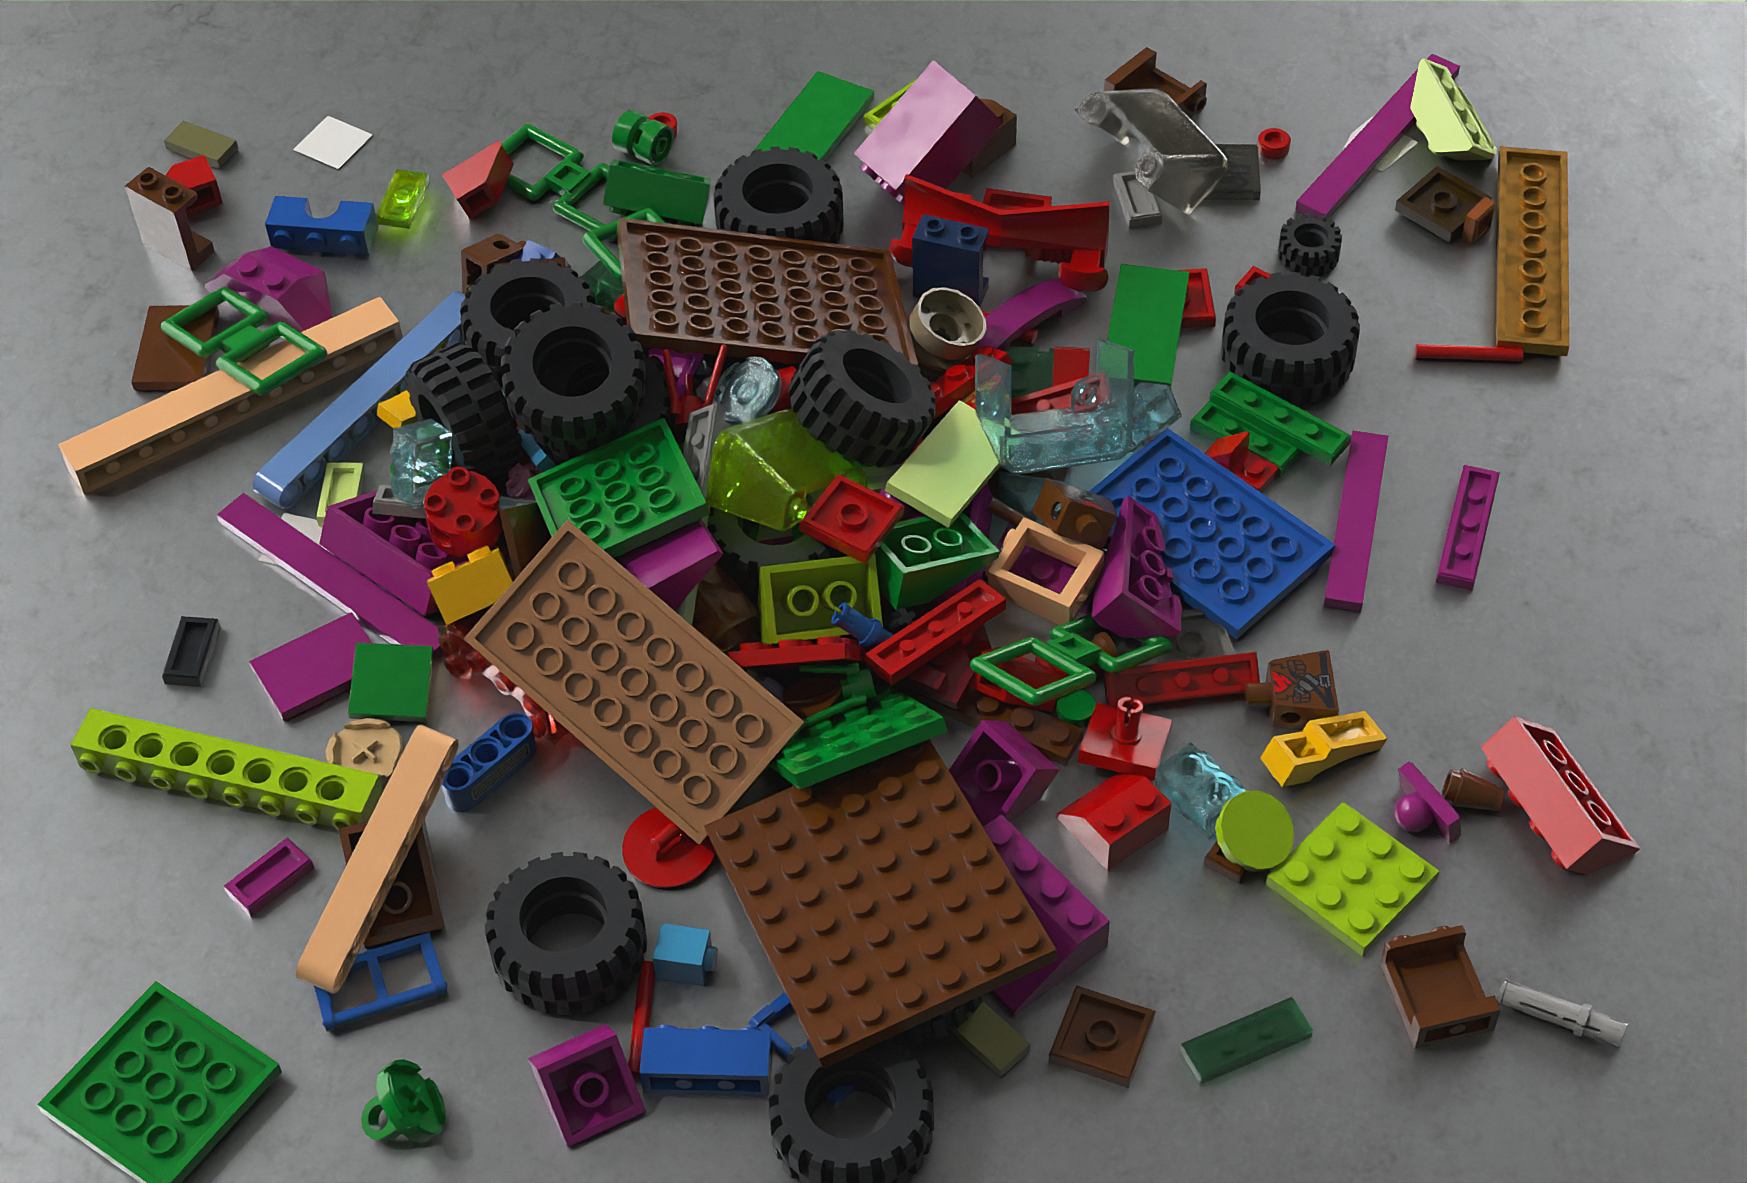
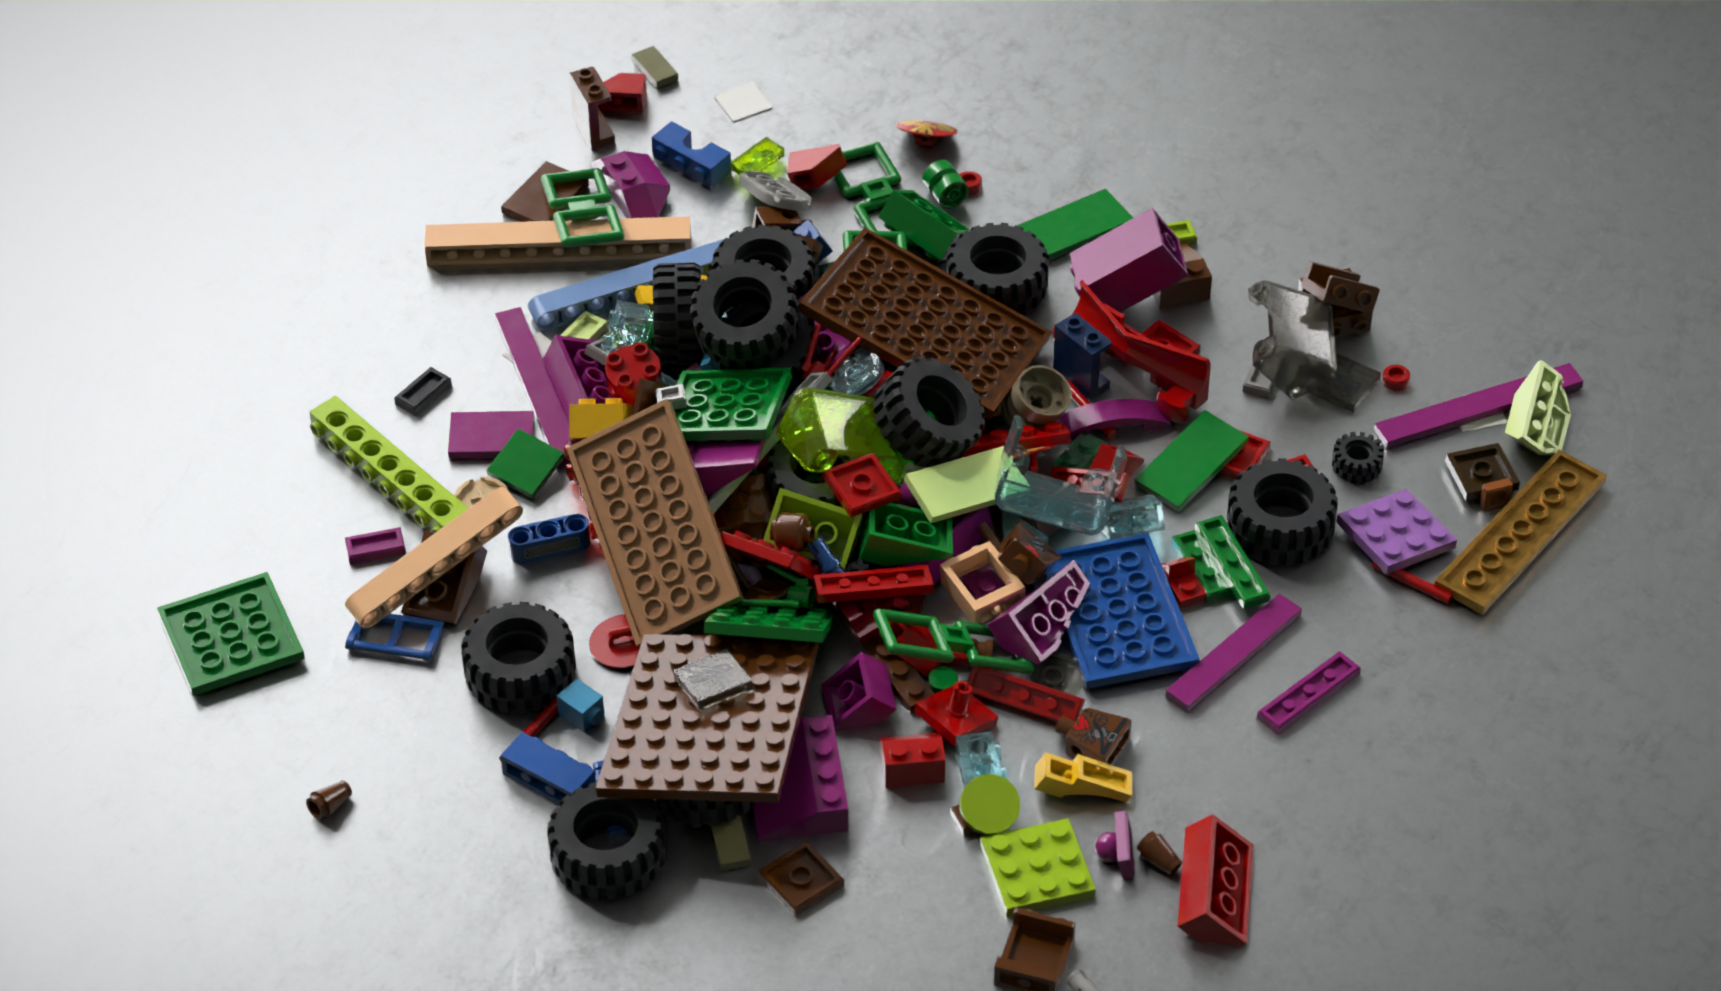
camera: 30 degrees right, 5 degrees down
green tile [361,1059,446,1143] -> none
magenta slope [528,1024,646,1147] -> none
clear green tile [1180,997,1313,1085] -> none
none -> light grey tile [656,384,687,409]
none -> clear smoke tile [673,649,754,711]
none -> light grey tile [739,171,812,211]
none -> reddish brown head [770,512,815,552]
none -> shield [896,120,957,147]
none -> reddish brown panel [1301,261,1380,314]
none -> medium lavender plate [1336,489,1457,574]

